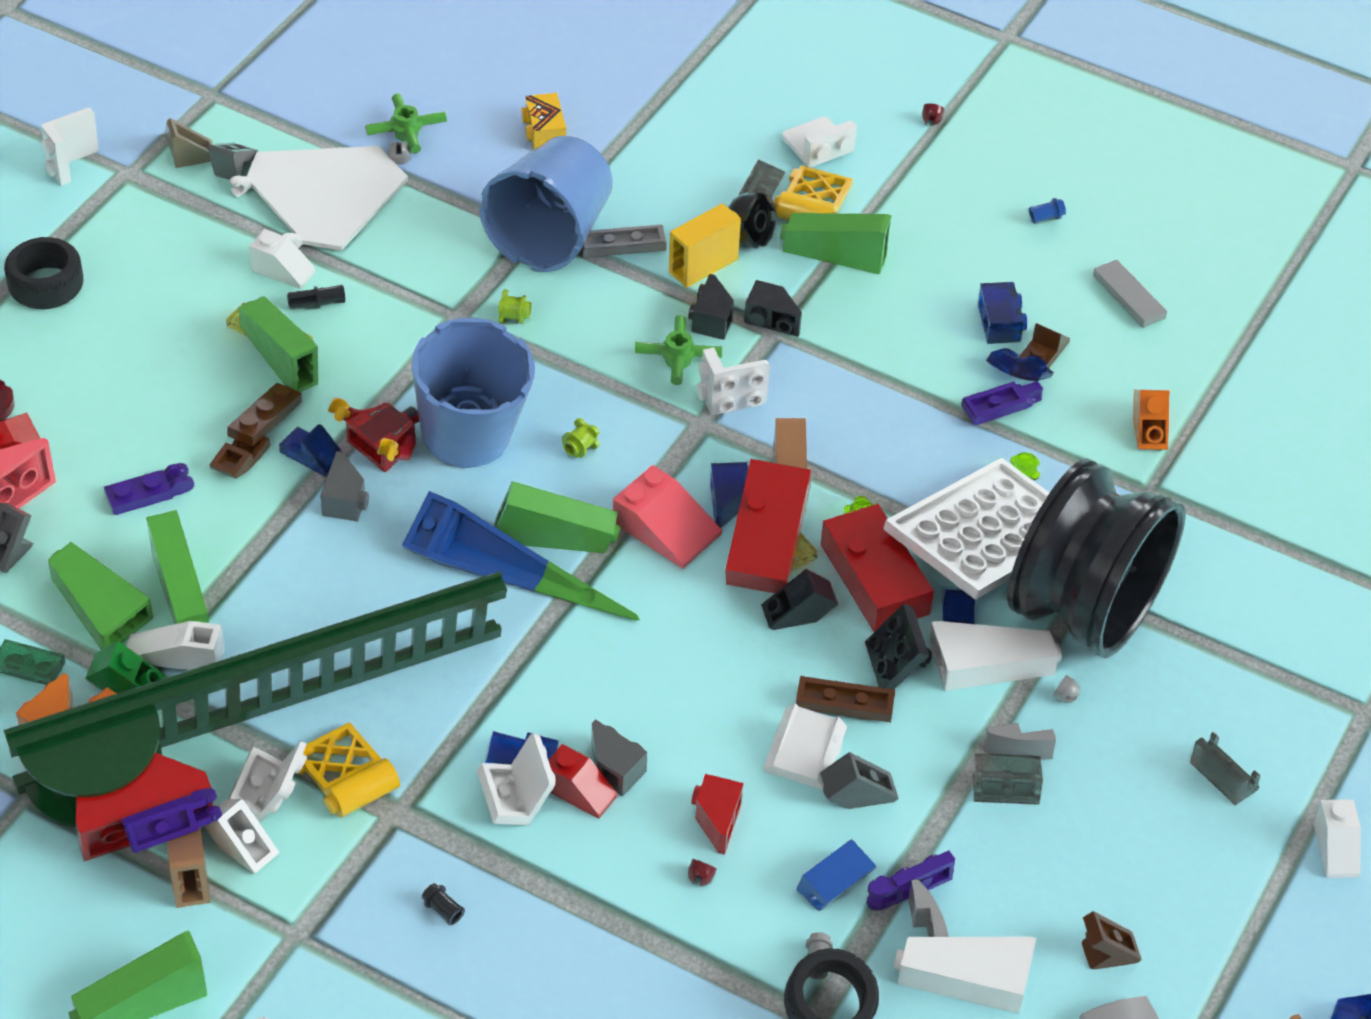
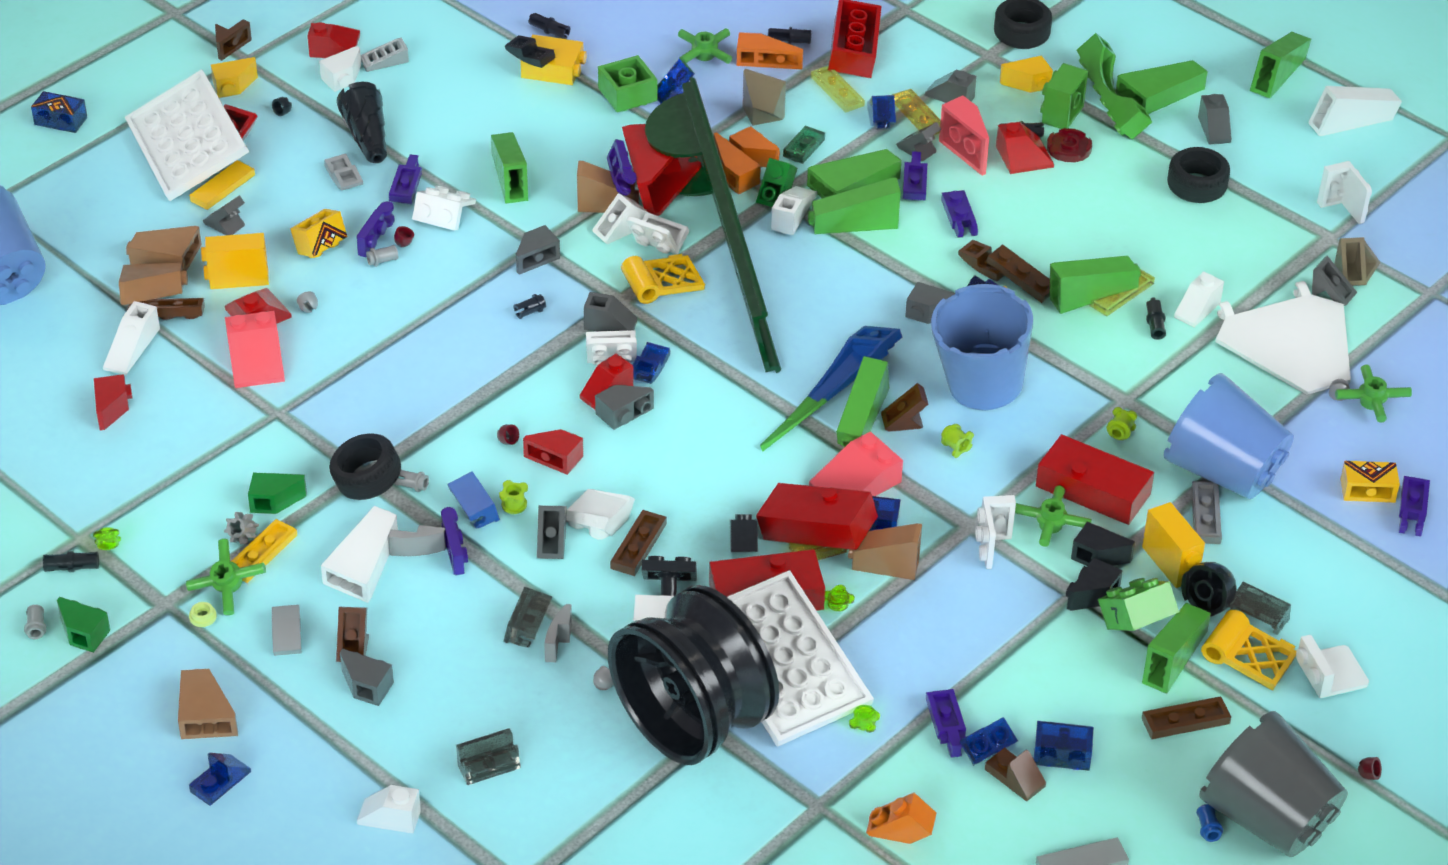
camera: 105 degrees right, 5 degrees down
none -> dark grey slope [340,649,394,706]
none -> lime brick [499,480,528,514]
none -> dark grey slope [516,225,560,275]
none -> dark grey slope [584,292,637,332]
none -> reddish brown slope [881,383,929,432]
none -> dark purple hinge [902,151,928,200]
none -> red brick [1036,434,1154,525]
none -> brick [1098,578,1179,631]
none -> reddish brown plate [1141,696,1231,740]
none -> dark grey cone [1199,711,1348,857]
none -> dark purple hinge [1399,476,1430,537]

